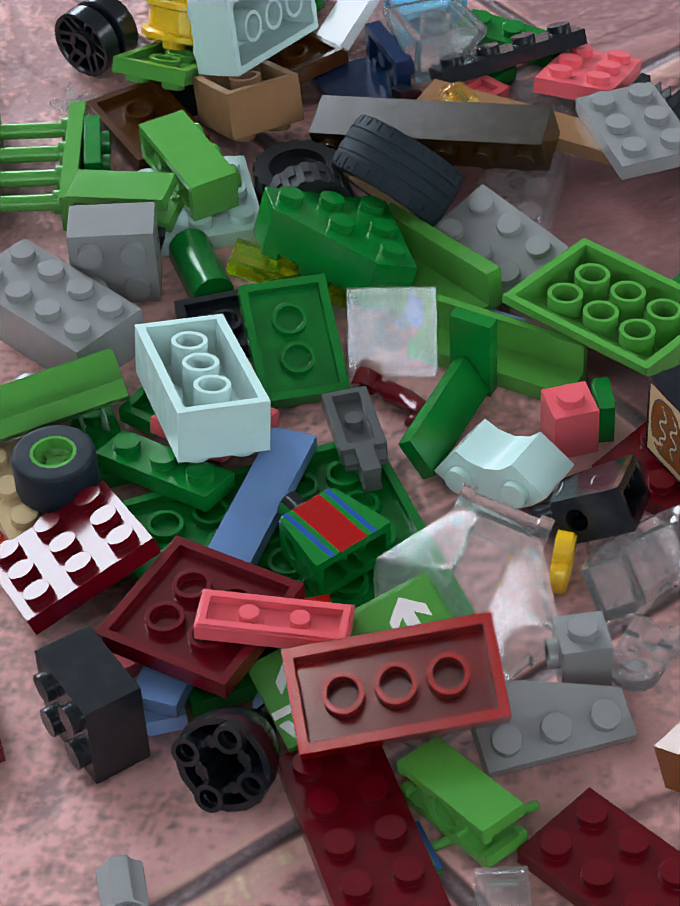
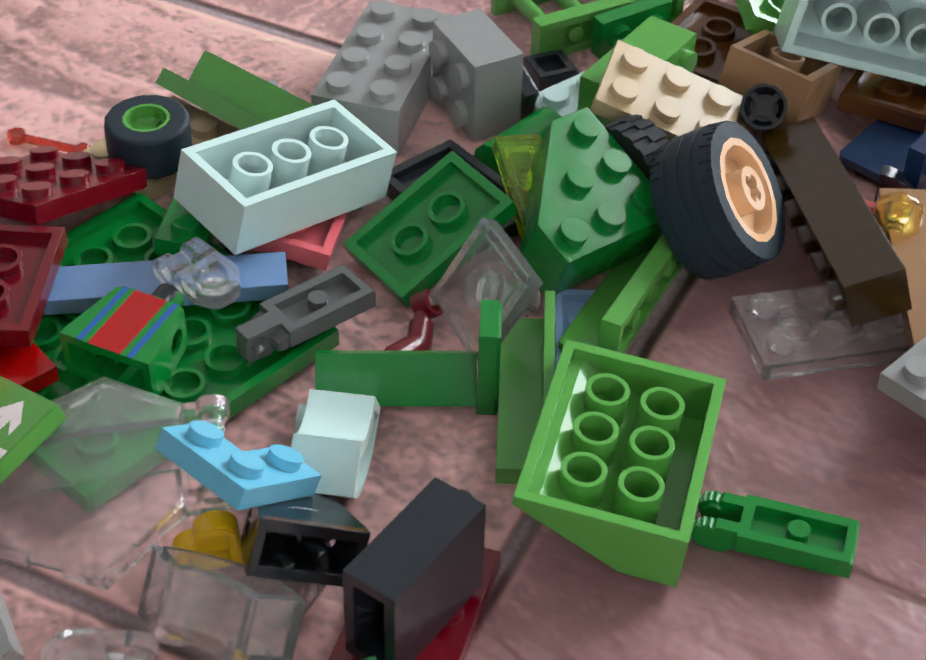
camera: 60 degrees right, 0 degrees up
bright green piece [65,169,184,232] -> none
light grey plate [434,184,569,311] -> none
coral brick [540,381,600,458] -> none
light grey brick [544,611,614,686] -> none
green tile [590,377,616,443] -> none
none -> clear plate [151,237,241,309]
none -> medium azure plate [155,420,322,511]
none -> tan plate [590,40,743,141]
none -> black wheel [740,83,788,132]

